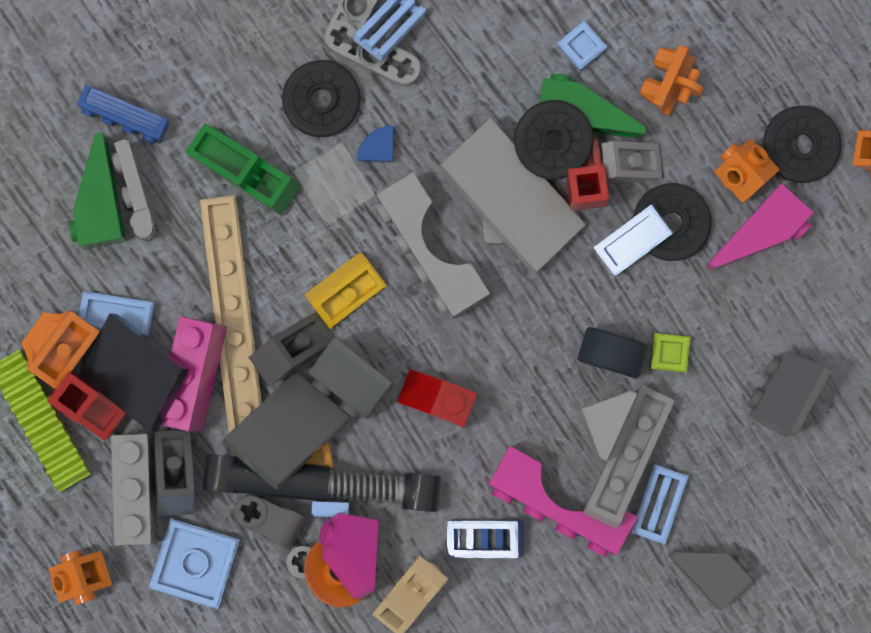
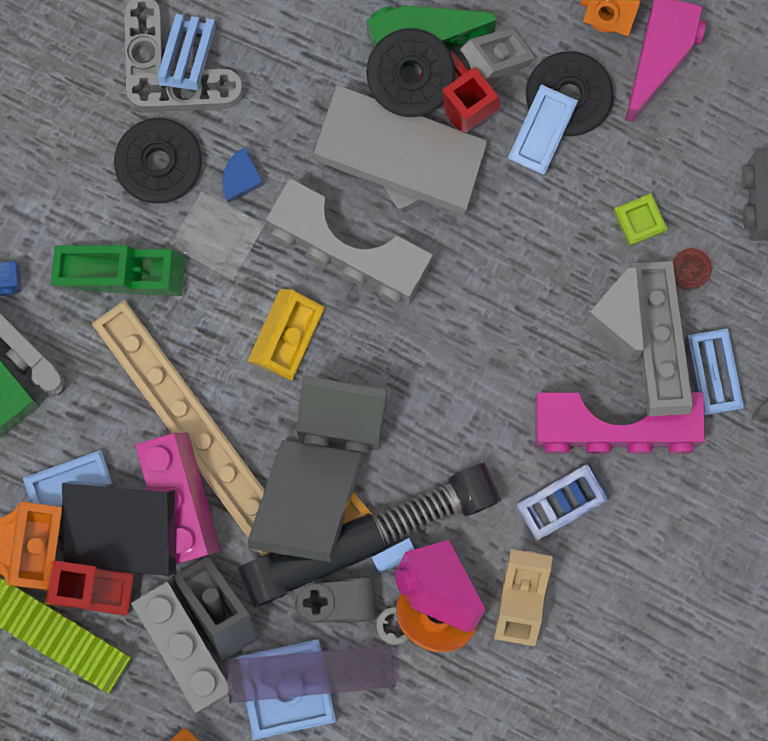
camera: 30 degrees left, 5 degrees down
dark grey slope [248,312,334,387] -> none
red slope [397,369,477,428] -> none
black wheel [577,327,648,378] -> none
none -> clear purple tile [226,645,395,703]
none -> clear red tile [673,248,712,290]

